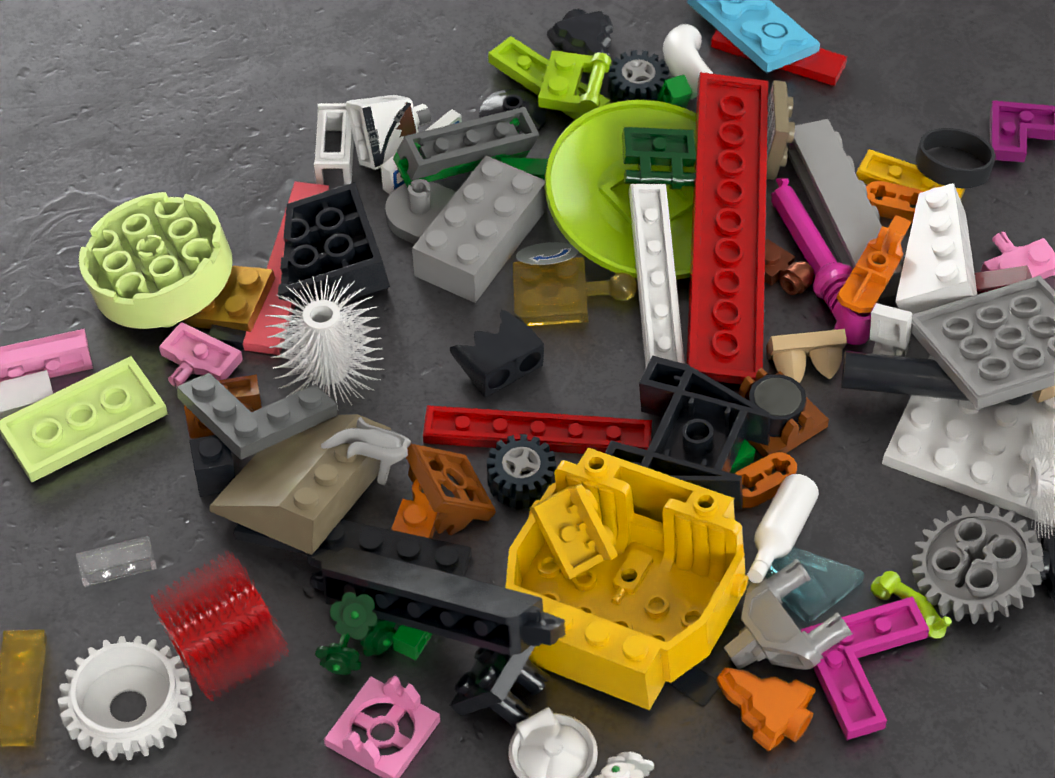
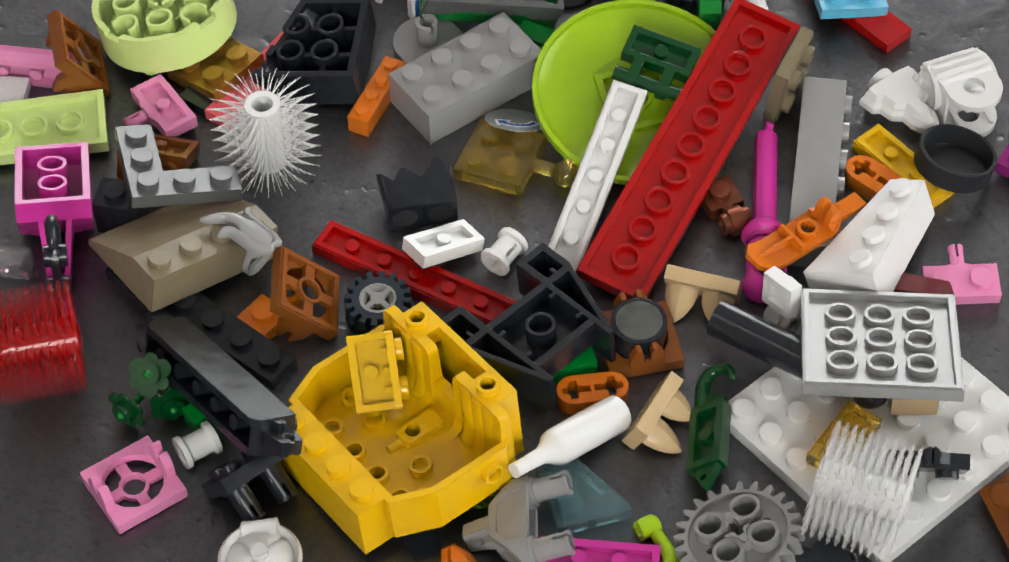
camera: 25 degrees right, 0 degrees up
none -> dark pink slope [15,142,94,319]
none -> dark orange piece [45,9,110,97]
none -> white bush [172,421,223,469]
none -> orange piece [347,56,405,137]
none -> white plate [402,219,485,269]
none -> white bush [481,227,528,276]
none -> tan tile [621,371,691,454]
none -> dark green plate [686,363,736,492]
none -> clear yellow plate [806,400,882,469]
none -> white rock [859,66,940,134]
none -> white piece [919,47,1003,137]

